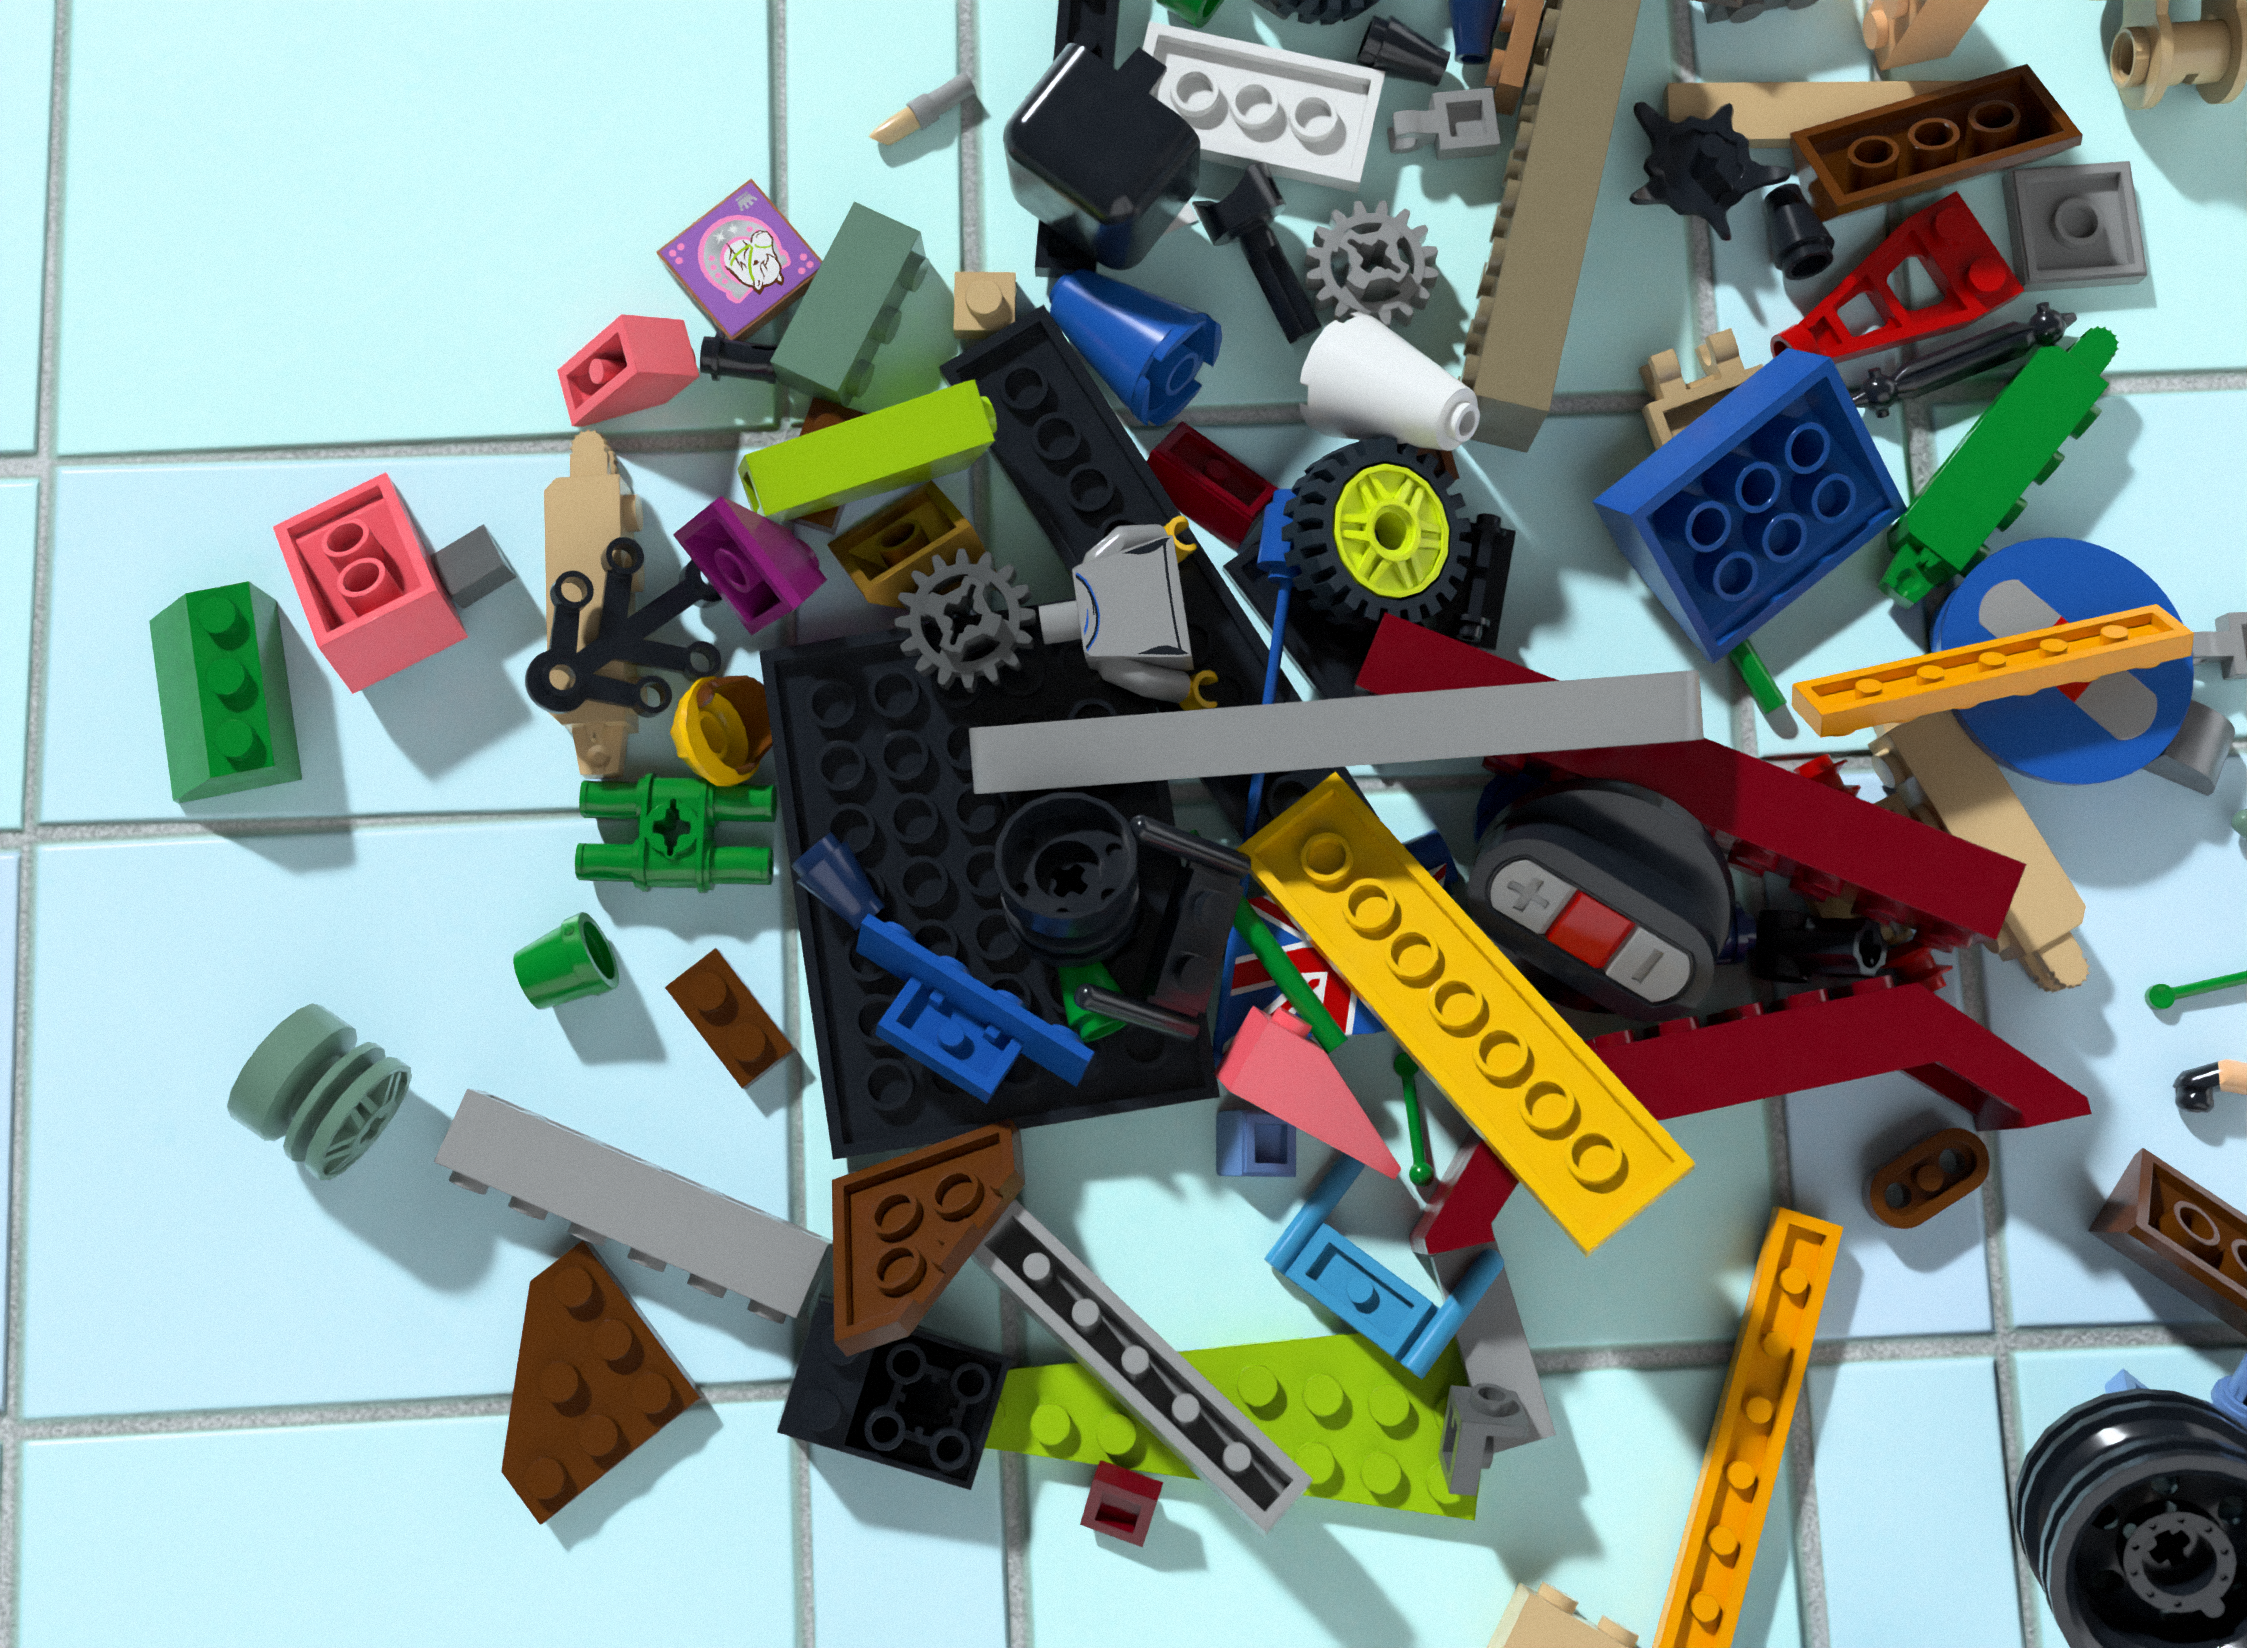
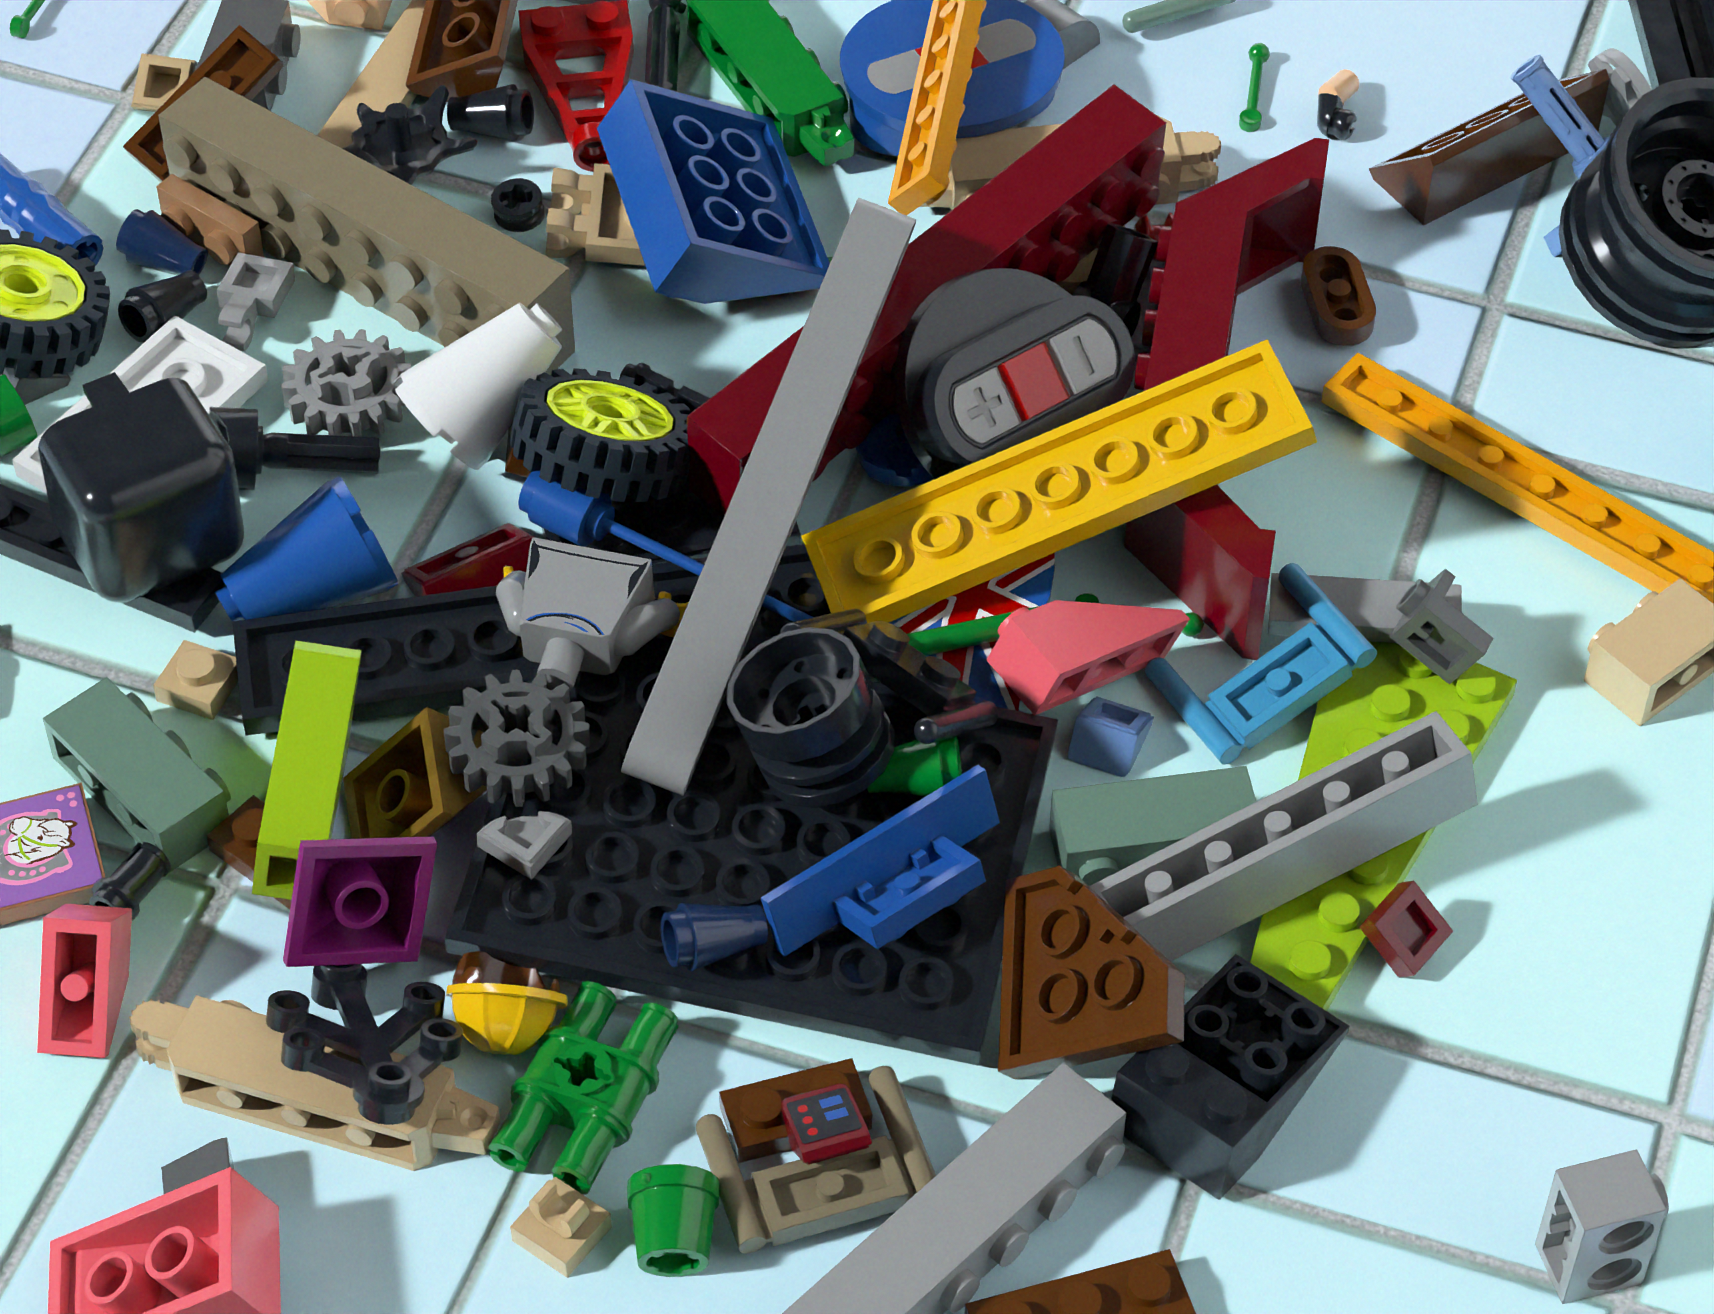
camera: 70 degrees left, 30 degrees down
none -> light grey tile [476,811,572,879]
none -> black bush [491,178,545,232]
none -> tan tile [510,1177,612,1278]
none -> dark tan plate [696,1066,936,1254]
none -> slope [781,1083,872,1165]
none -> sand green brick [1049,766,1257,886]

